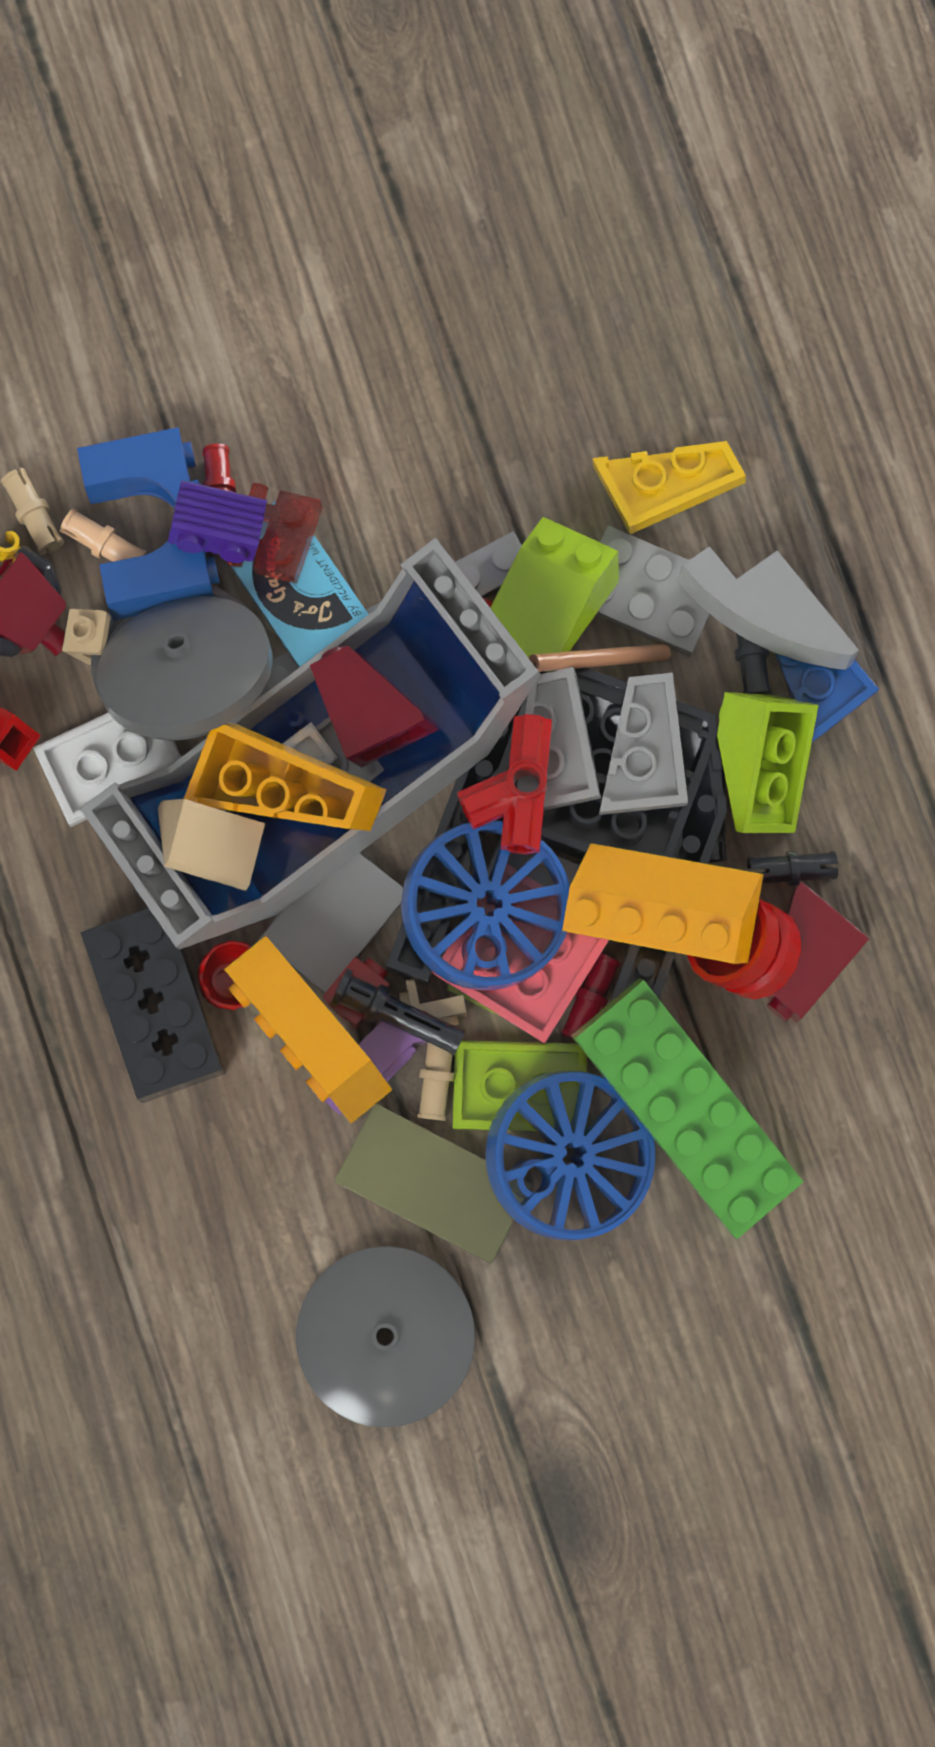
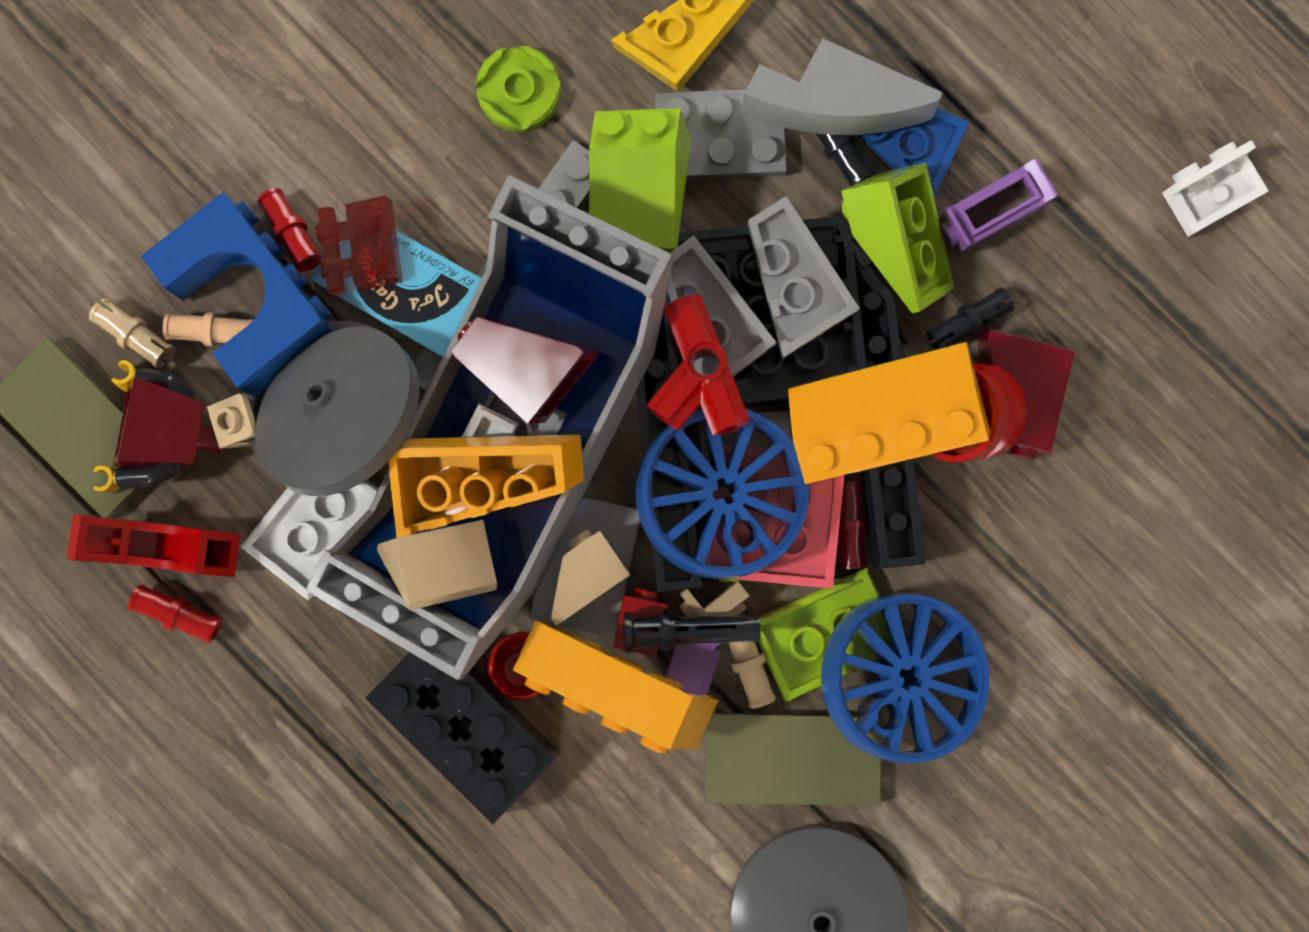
camera: 20 degrees left, 5 degrees up
dark purple brick [168,480,267,563] -> none
nougat piece [529,644,671,672] -> none
bright green plate [571,978,803,1239] -> none
none -> lime tile [476,46,561,132]
none -> tan slope [551,528,631,626]
none -> medium lavender window [939,158,1058,256]

